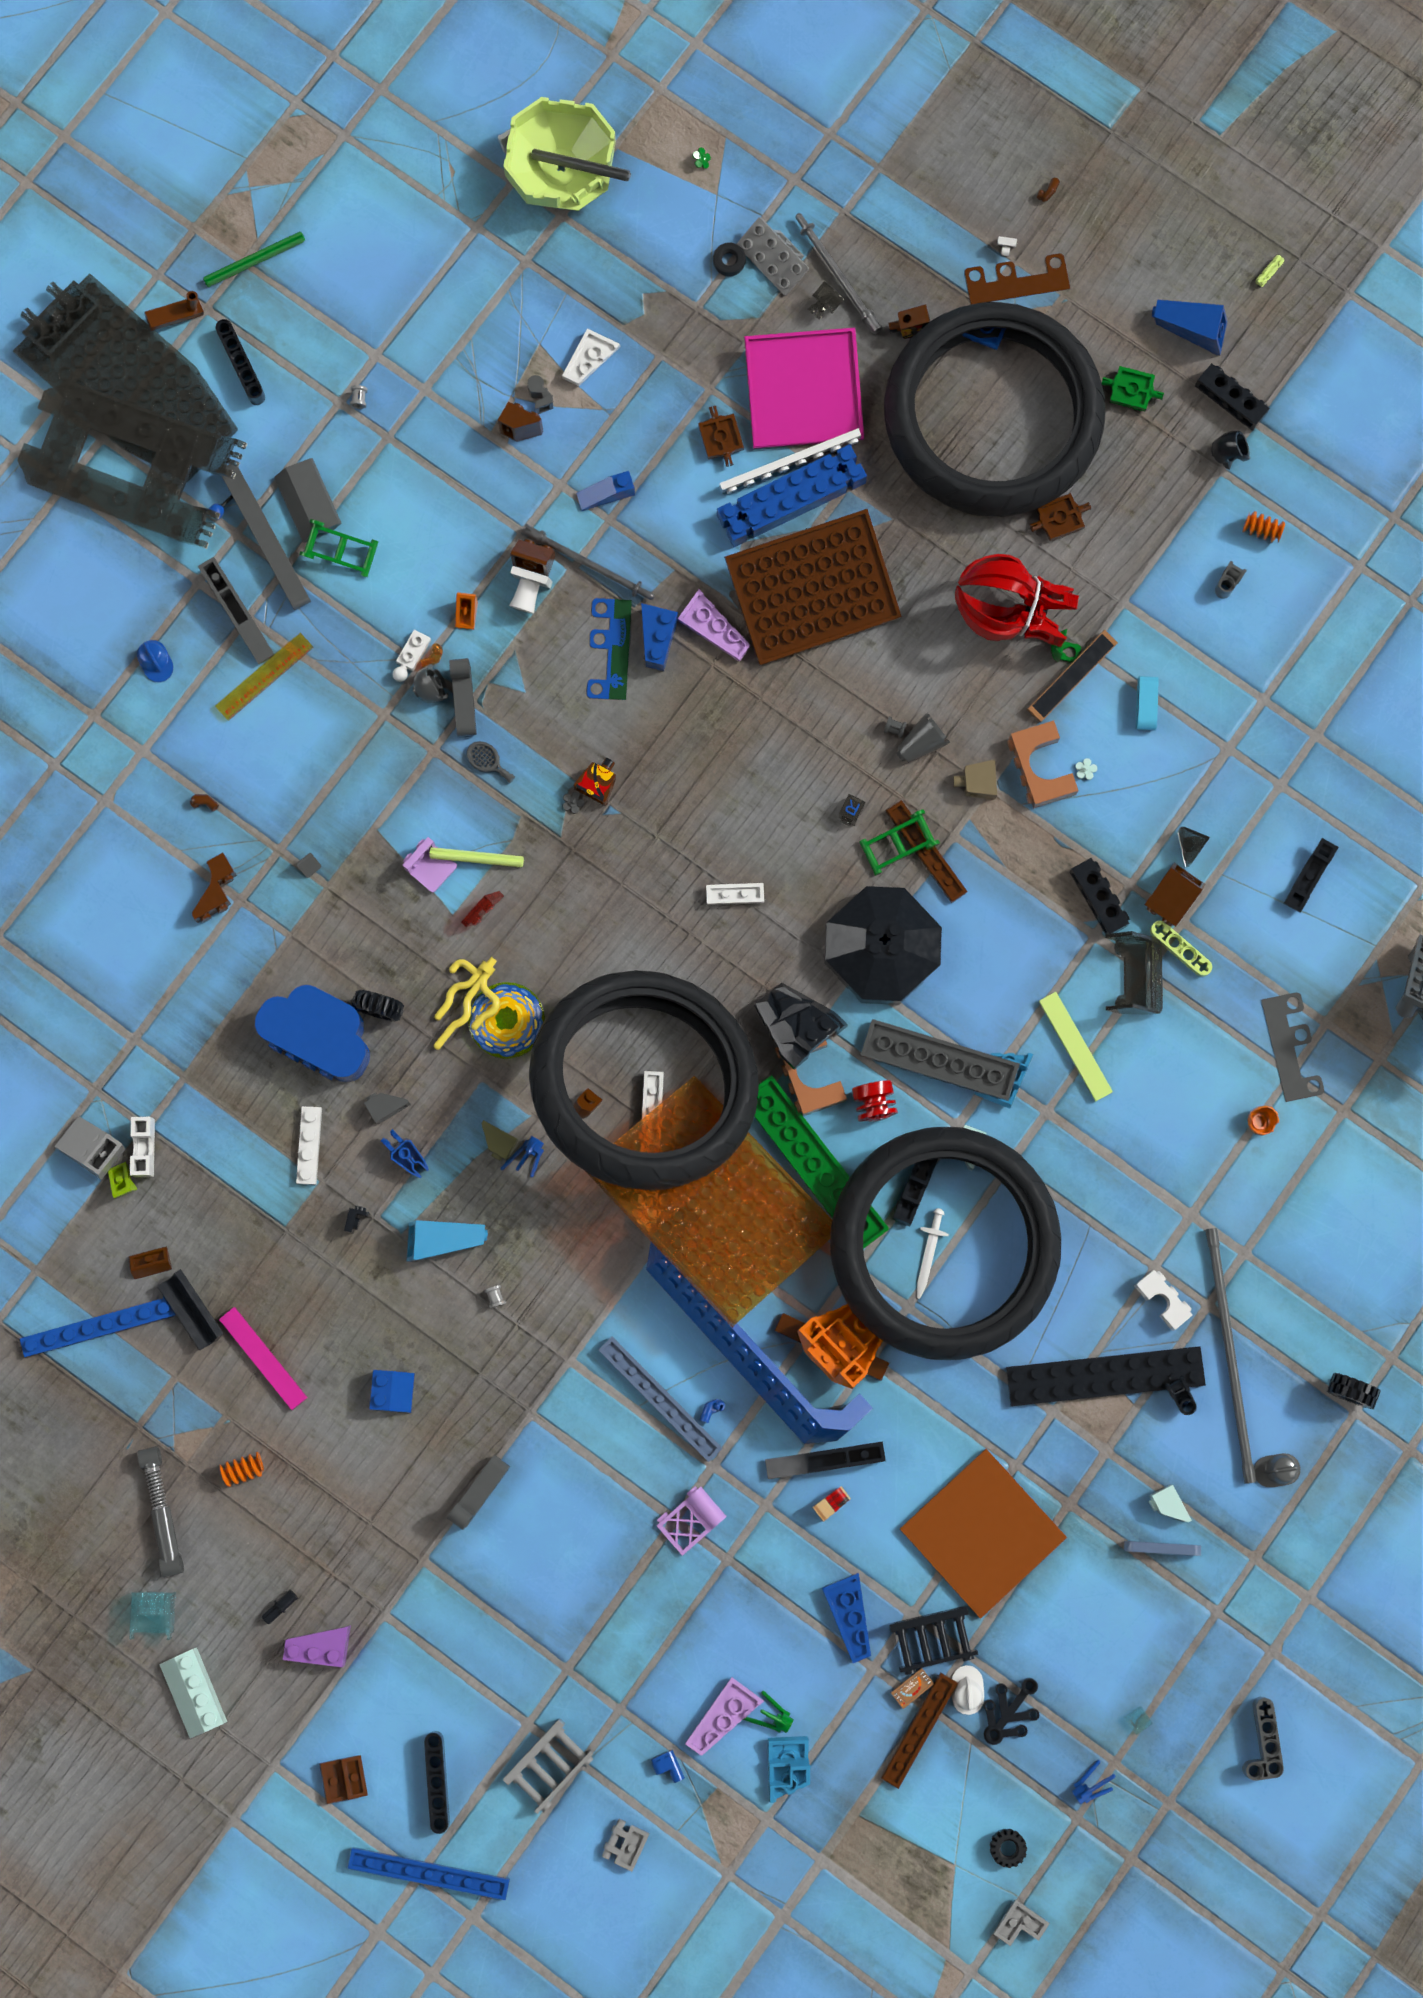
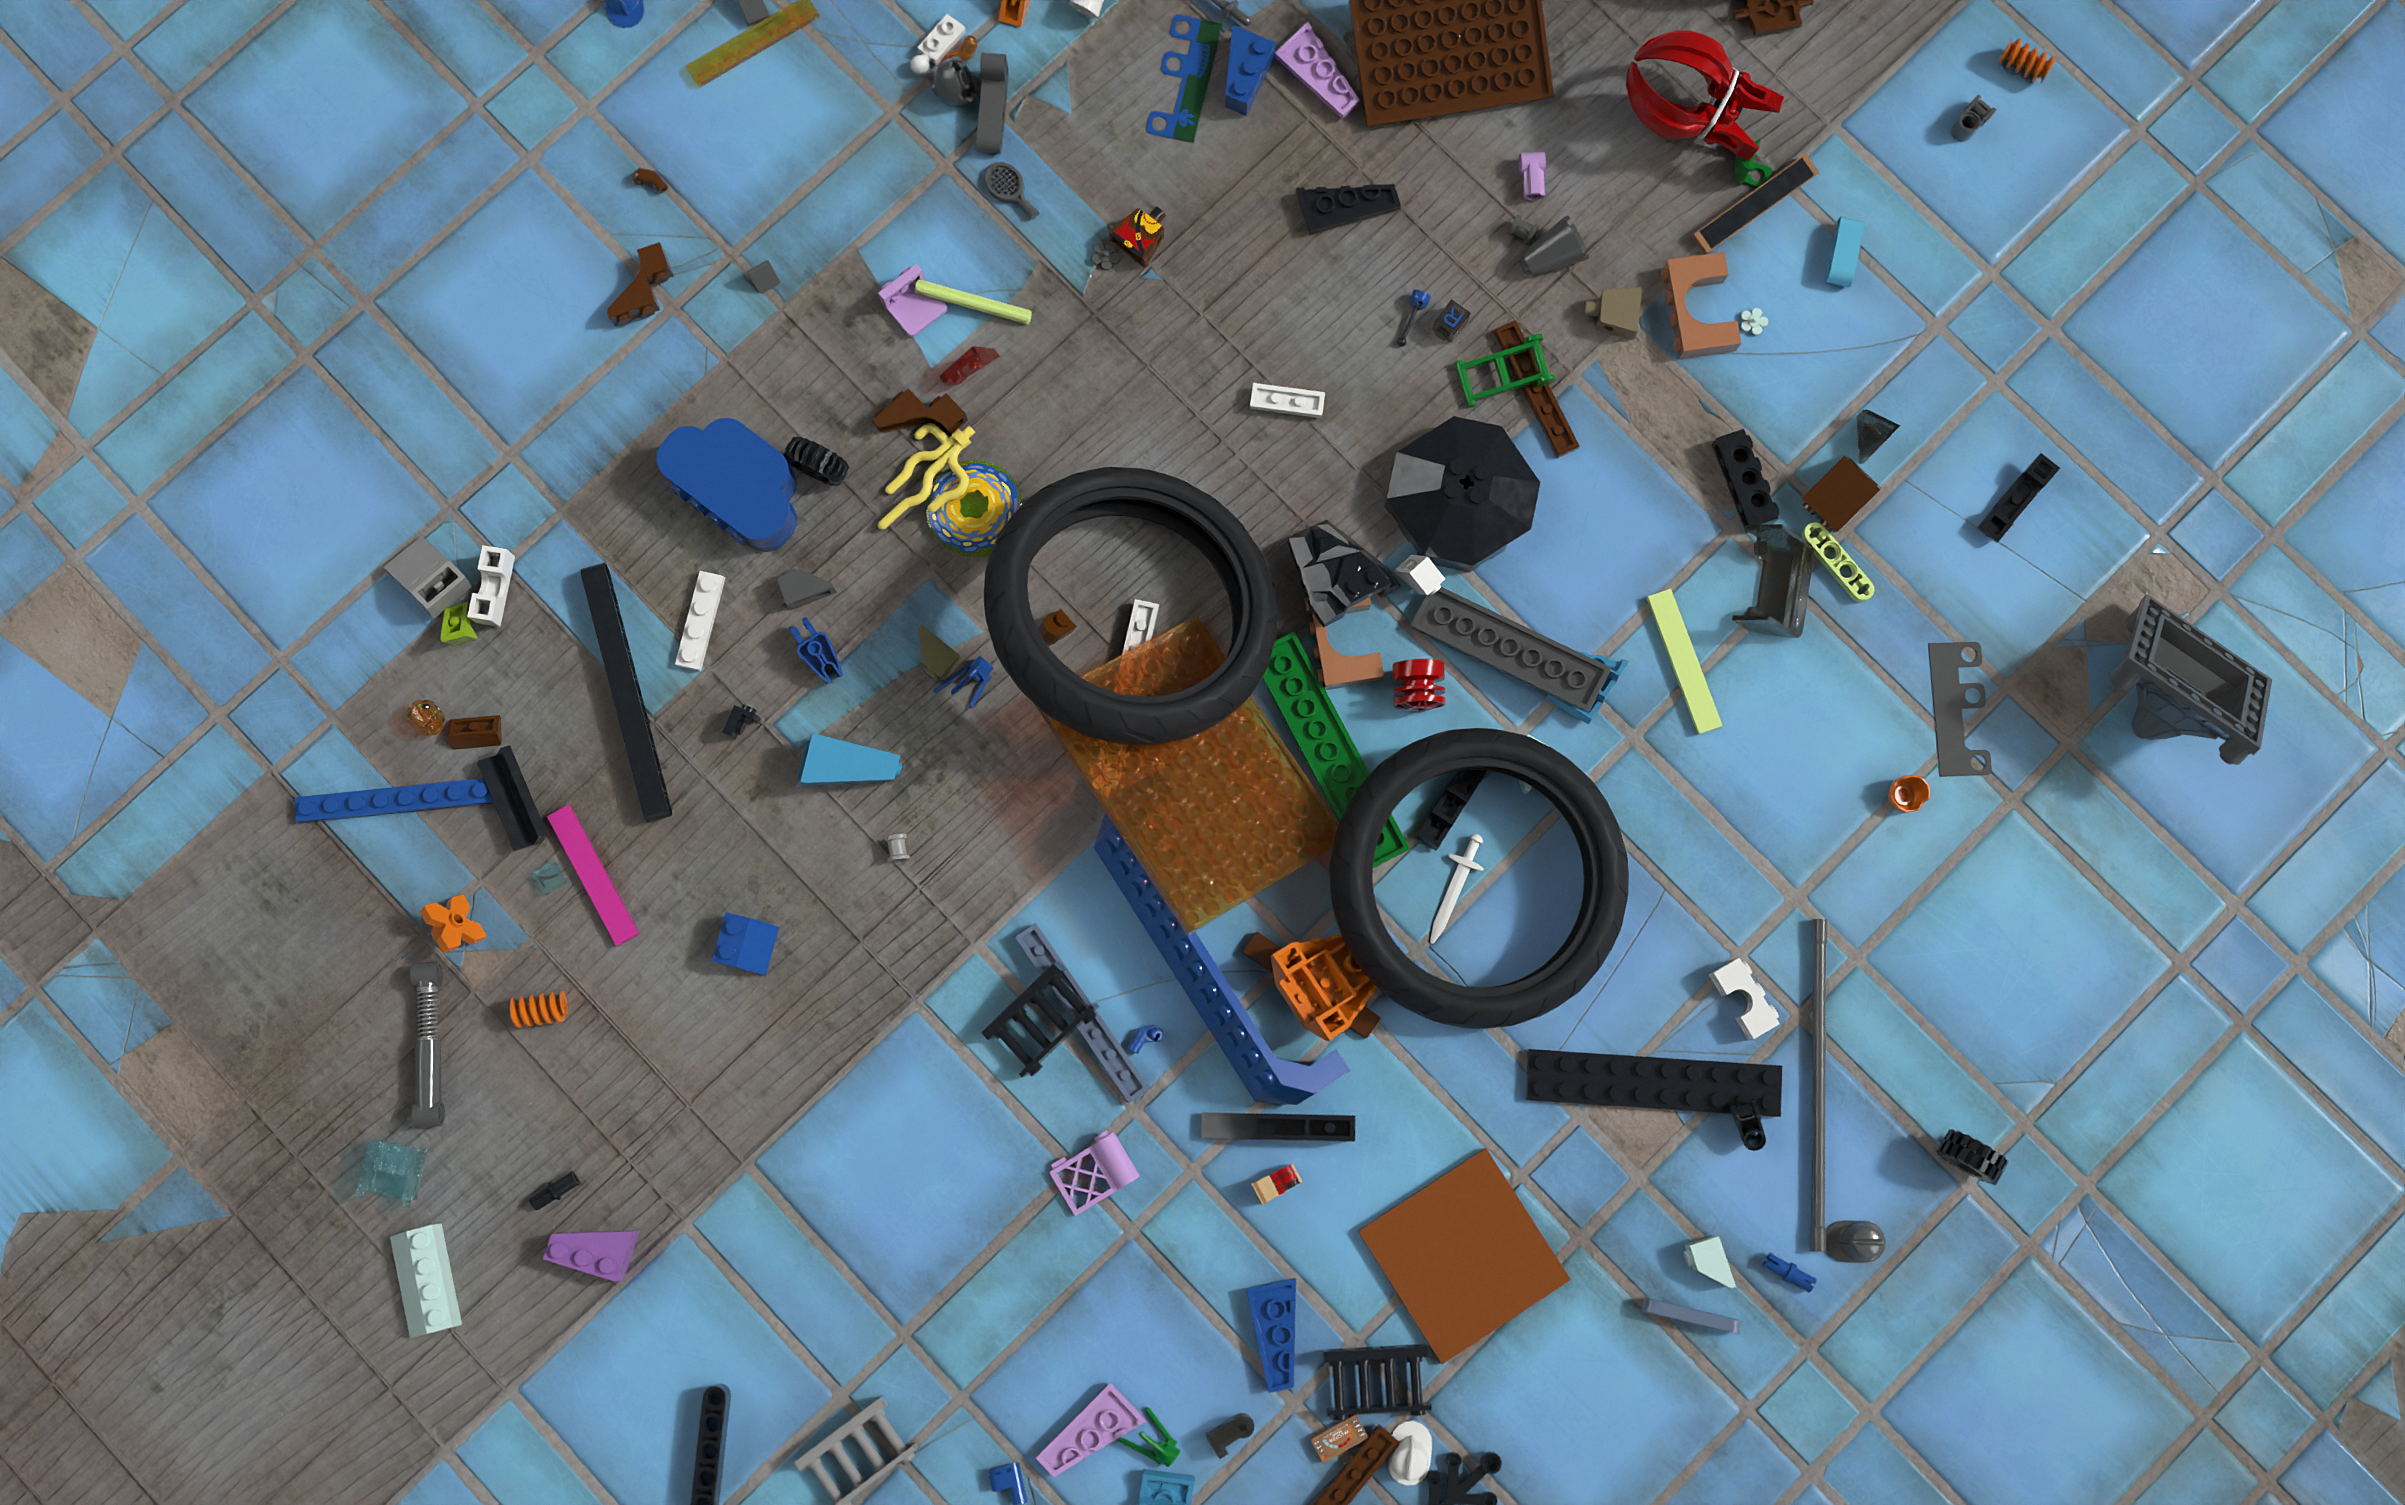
camera: 10 degrees right, 0 degrees up
reddish brown slope [319,1755,368,1804] -> none
dark grey beam [447,1455,510,1530] -> none
none -> clear orange head [407,700,446,736]
none -> orange plant [420,895,487,953]
none -> clear light blue tile [532,860,568,895]
none -> black beam [580,562,672,823]
none -> reddish brown arch [872,388,968,436]
none -> black fence [981,962,1100,1077]
none -> clear smoke leg [1206,1413,1254,1459]
none -> black wing [1296,184,1401,235]
none -> white slope [1394,555,1445,595]
none -> hinge [1397,289,1431,347]
none -> lavender piece [1519,152,1546,201]
none -> blue pin [1763,1252,1817,1293]

